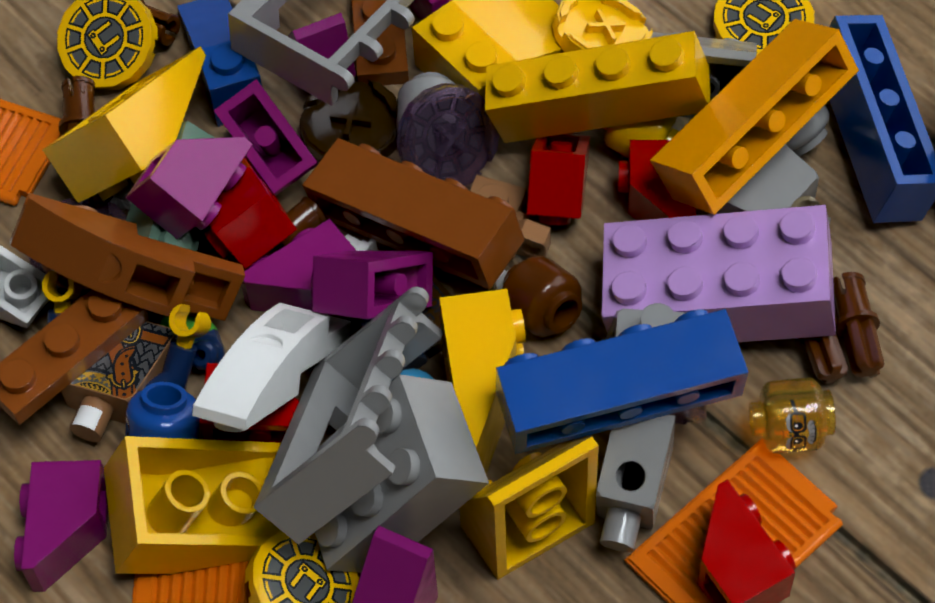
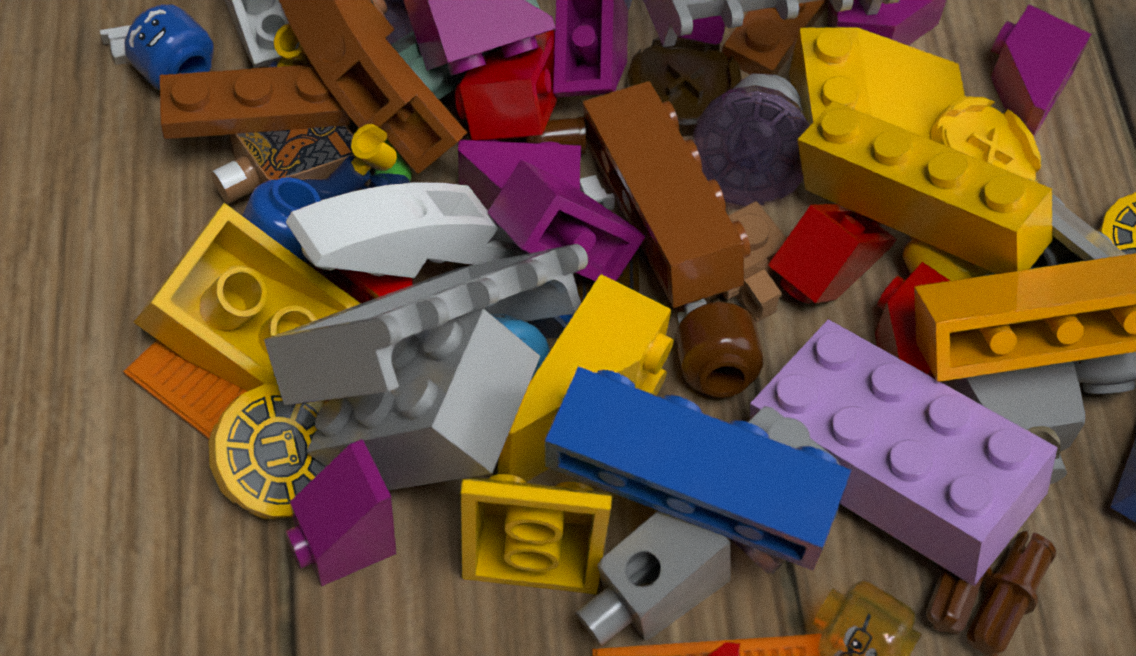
camera: 30 degrees right, 0 degrees up
magenta slope [14,460,109,592] -> none

